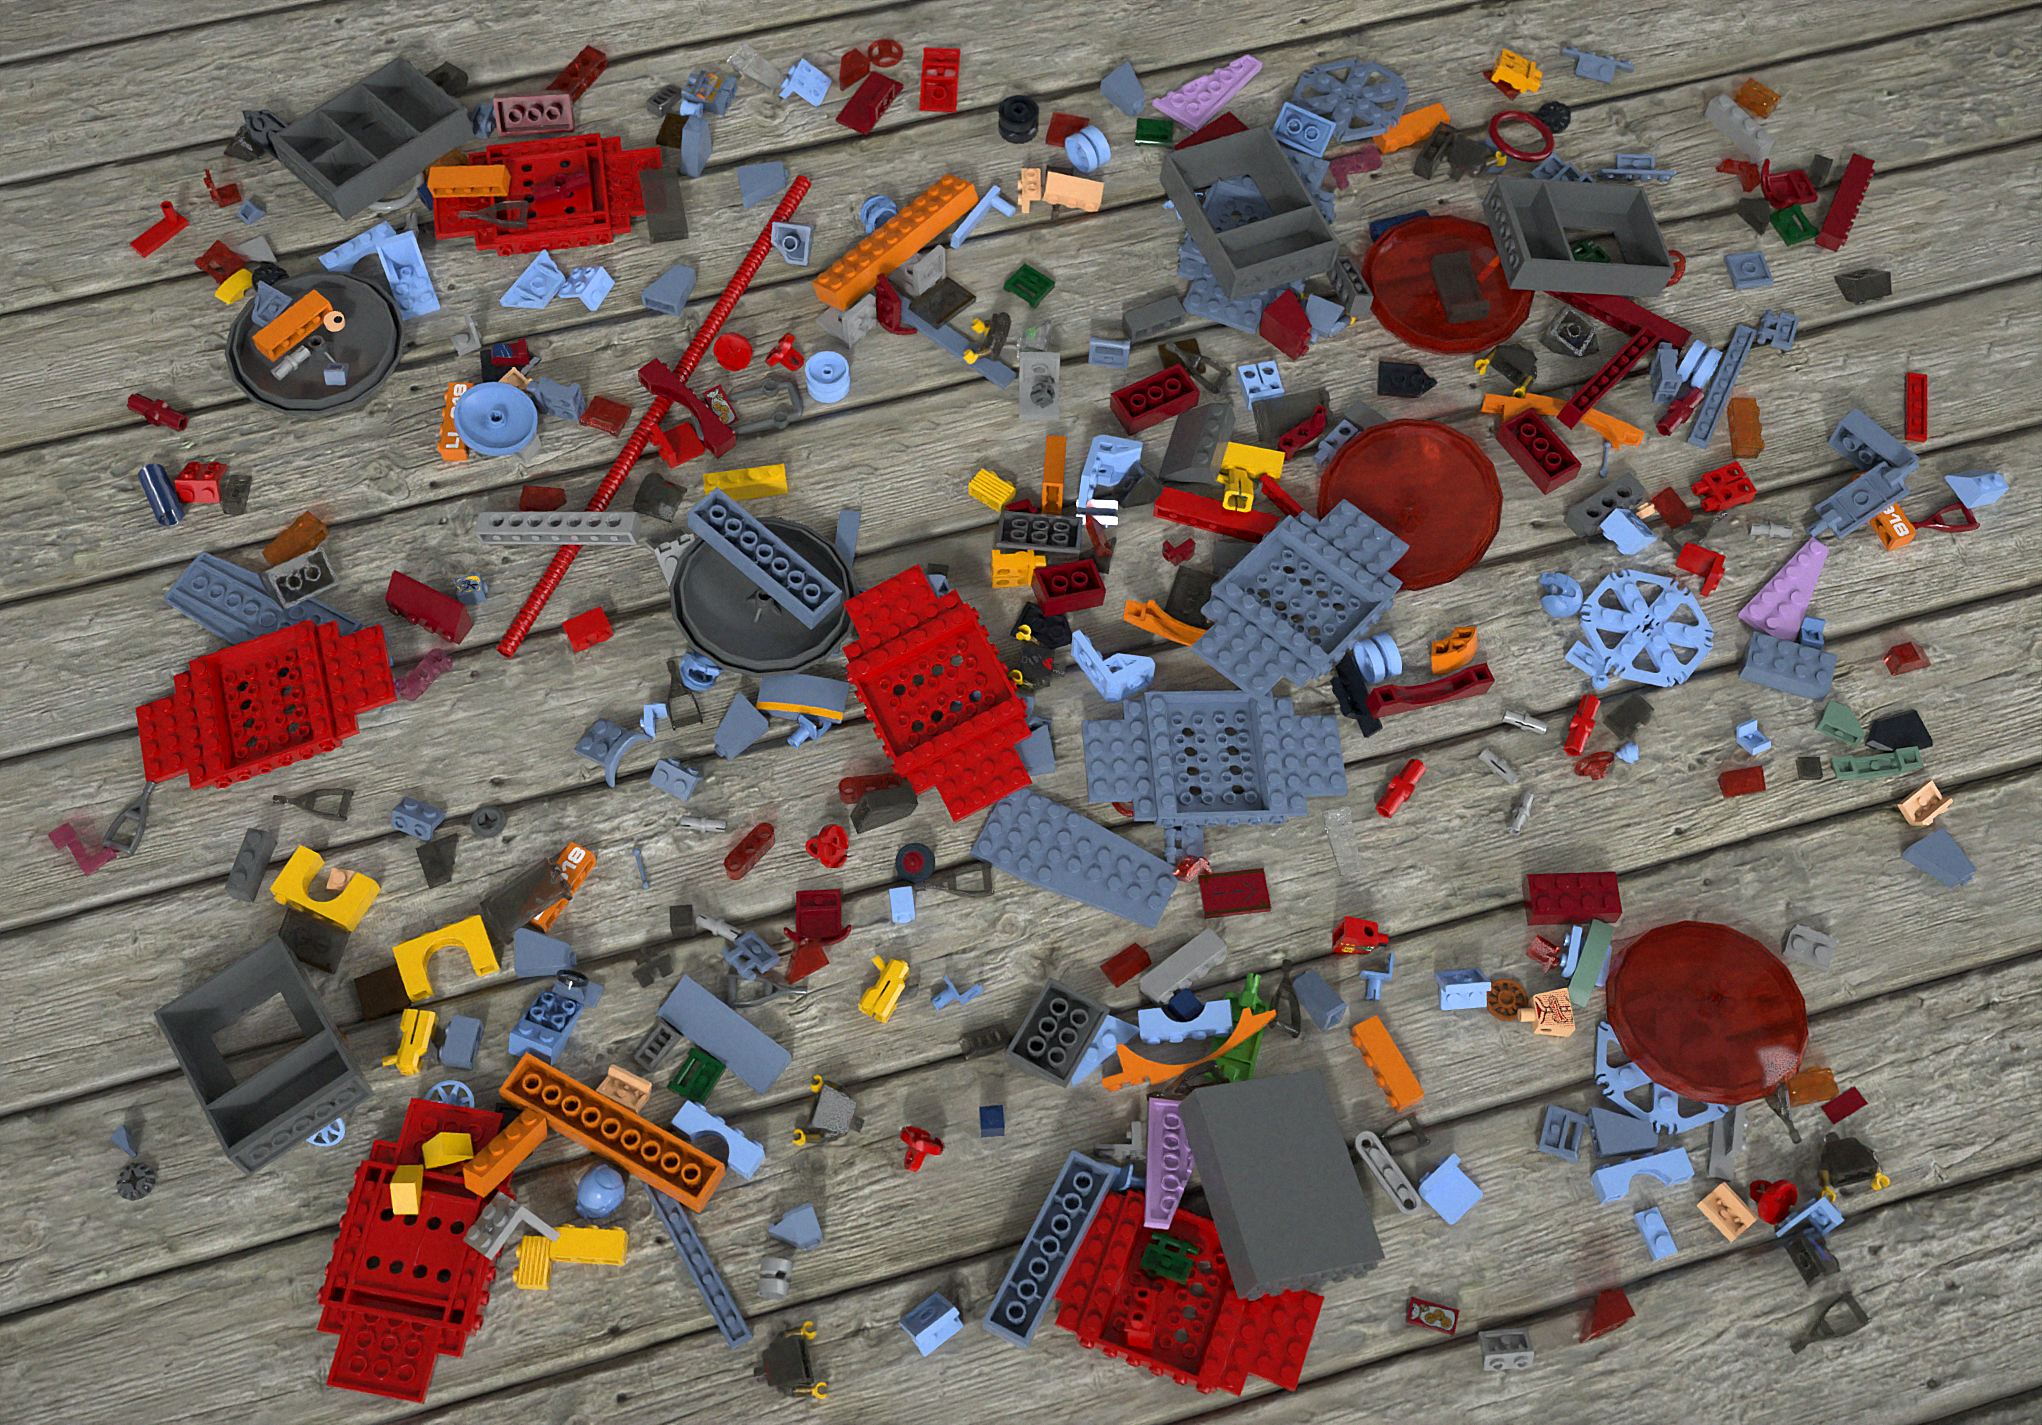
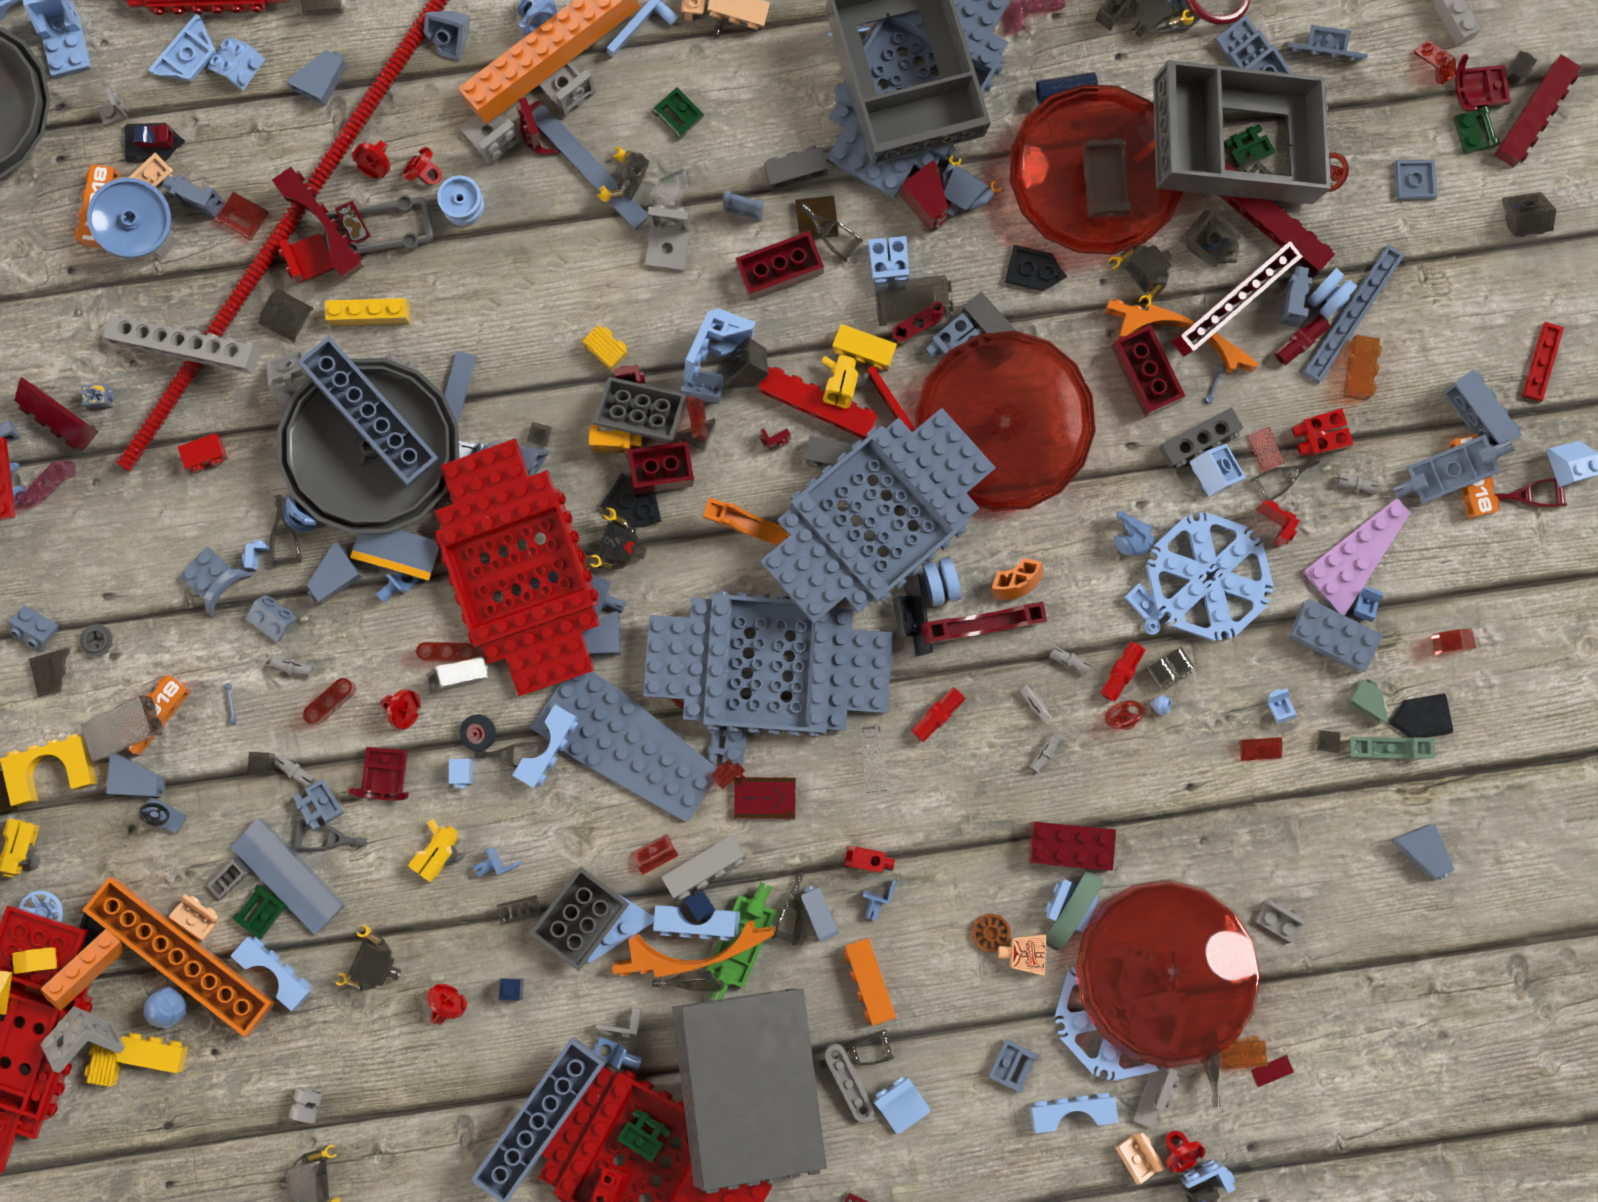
camera: 10 degrees right, 20 degrees up
sand blue brick [439,1015,485,1070] -> none
medium blue slope [509,990,584,1066] -> none
clear red slope [519,485,567,512] -> none
clear smoke hips [631,948,674,989] -> none
sand blue tile [642,1182,753,1350] -> none
sand blue slope [767,1202,824,1250] -> none
clear red slope [784,936,830,985] -> none
light blue bracket [898,1291,964,1357] -> none
clear smoke tile [909,276,976,330] -> none
dark grey gear [1030,382,1055,408] -> none
orange slope [1041,435,1067,515] -> none
light blue bracket [1071,630,1155,704] -> none
lavender wing [1144,1098,1195,1229] -> none
dark grey slope [1158,403,1236,483] -> none
clear smoke tile [1164,565,1219,629] -> none
dark grey brick [1326,255,1374,318] -> none
light blue bracket [1434,968,1491,1010] -> none
clear red bracket [1525,935,1561,974] -> none
sand blue slope [1585,1107,1658,1159] -> none
light blue plate [1633,1207,1678,1261] -> none
light nougat plate [1635,502,1655,520] -> none
clear smoke slope [1735,198,1770,236] -> none
sand blue plate [1757,310,1800,351] -> none
clear smoke torso [1817,1132,1890,1203] -> none
light nougat bracket [1897,780,1953,827] -> none
none -> light blue arch [512,705,579,789]

